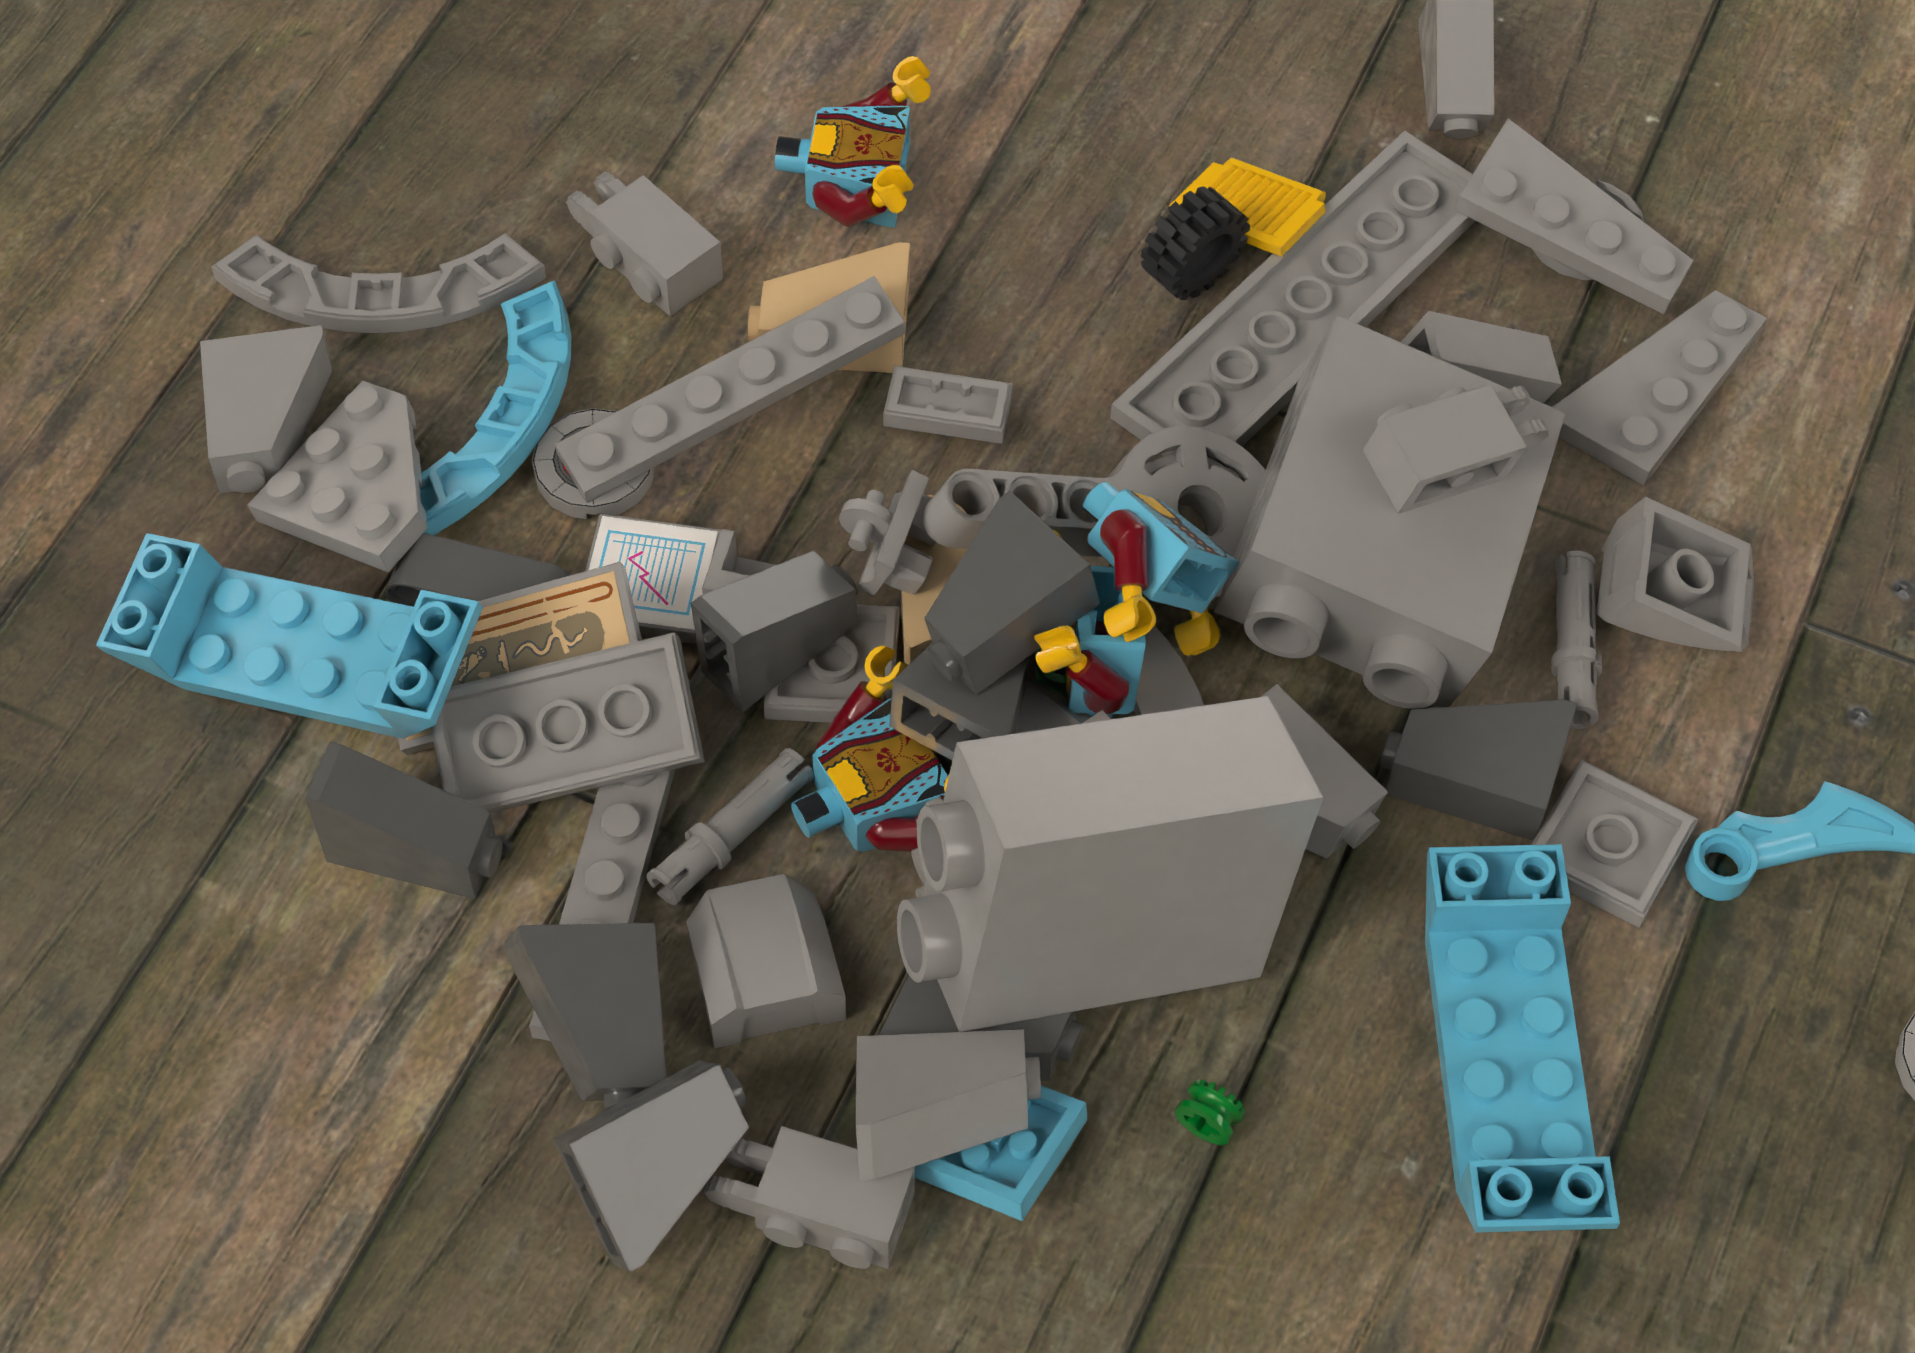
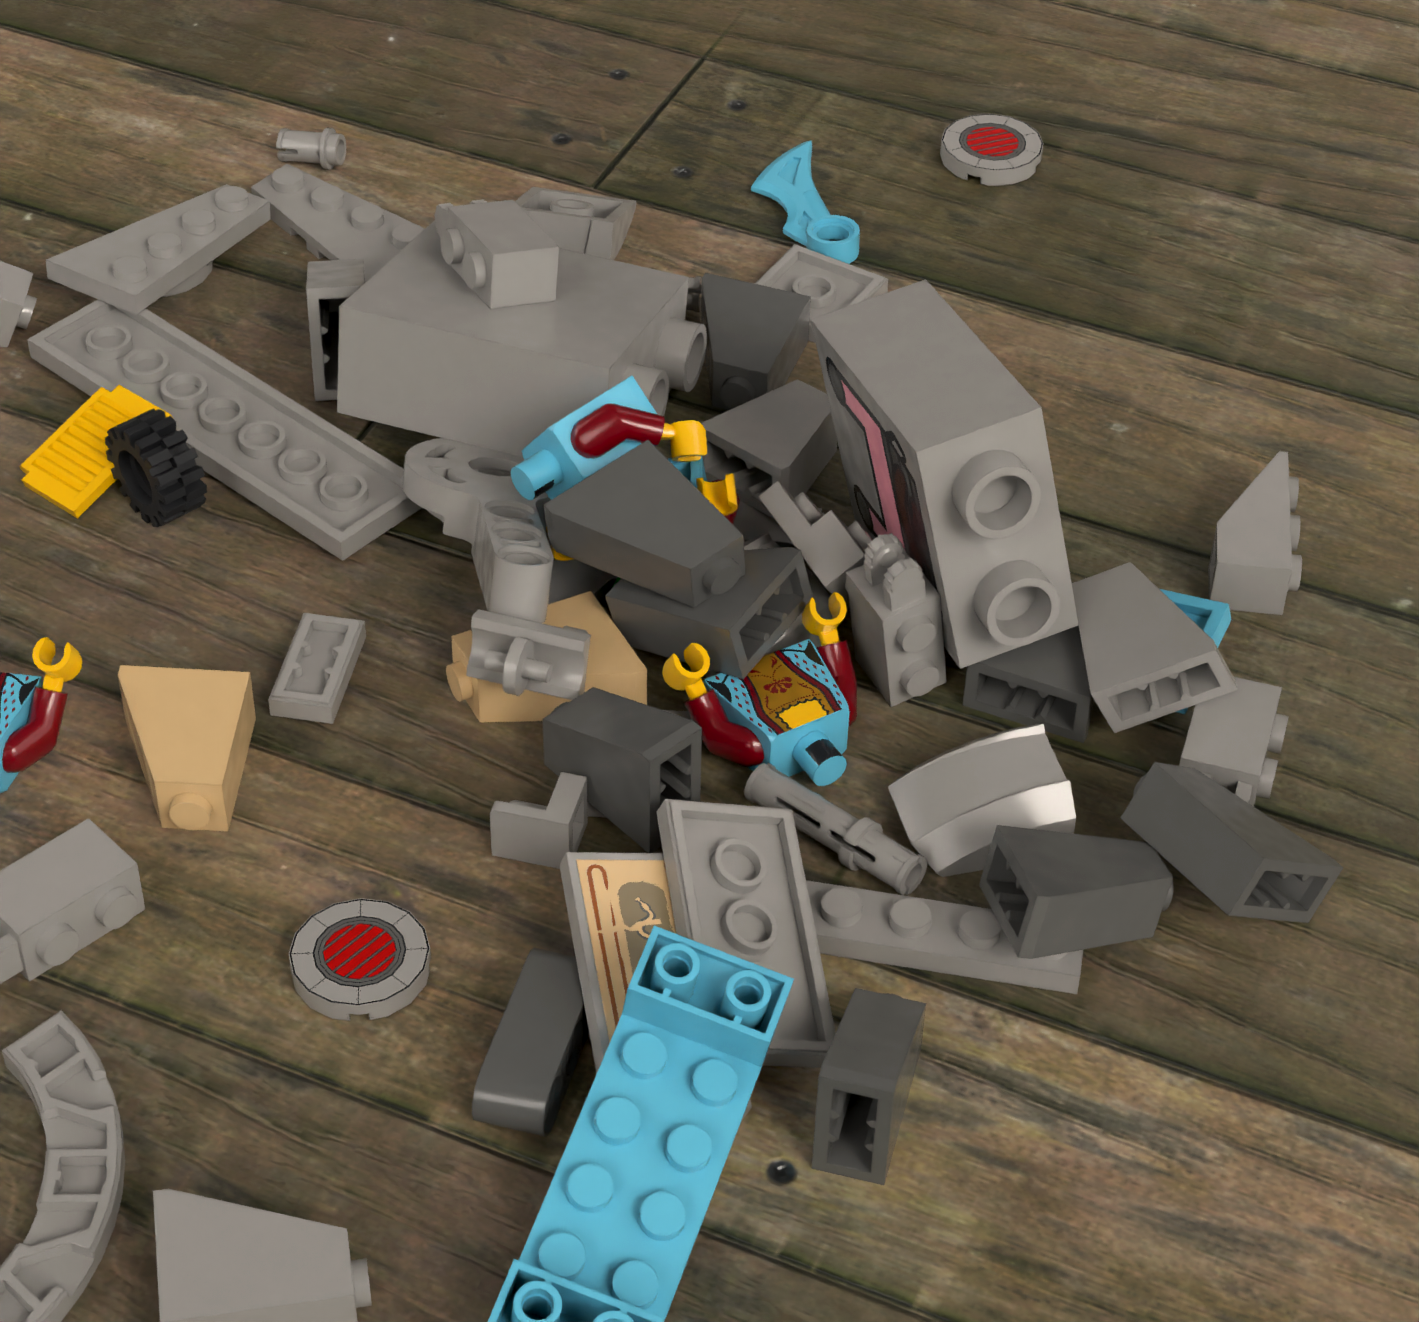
camera: 90 degrees left, 15 degrees down
light grey plate [247,381,427,573] -> none
medium azure tile [419,280,572,535] -> none
light grey plate [555,276,905,503] -> none
white tile [585,514,722,645] -> none
green bush [1175,1079,1245,1145] -> none
medium azure slope [1425,844,1620,1233] -> none
none -> light grey pin [276,127,346,170]
none -> light grey slope [1208,451,1302,615]

